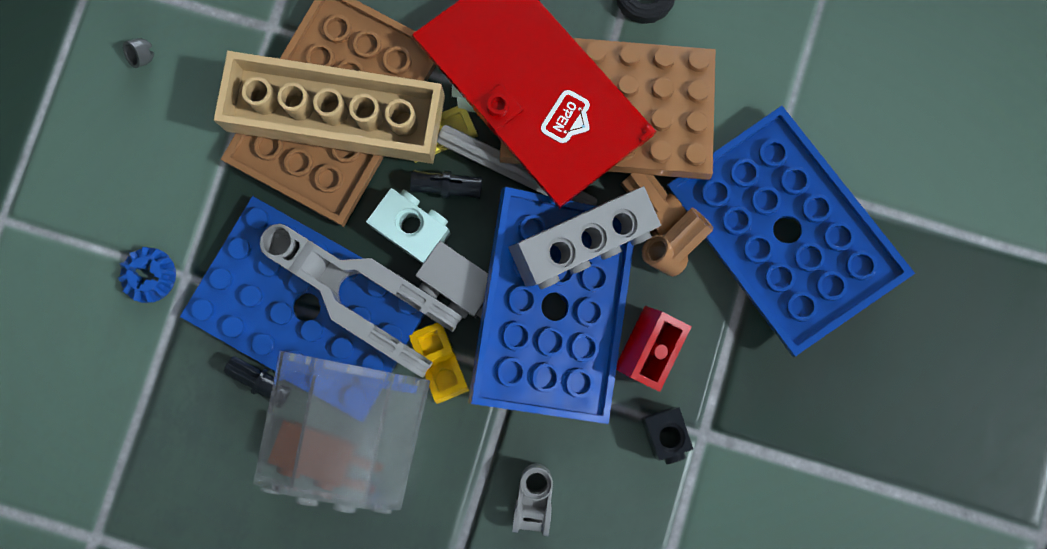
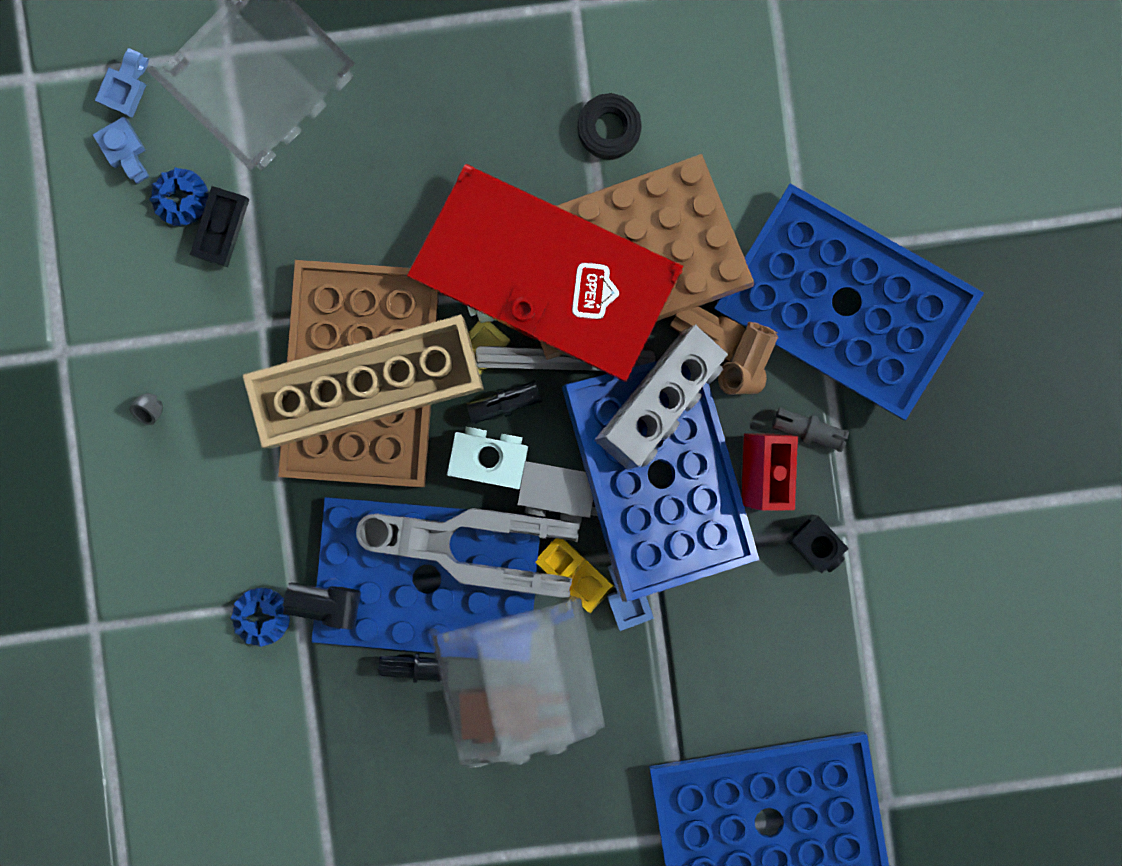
camera: 20 degrees left, 5 degrees up
light grey piece [512,463,553,536] -> none
none -> black piece [283,582,361,629]
none -> medium blue plate [607,565,654,631]
none -> dark grey pin [772,407,849,452]

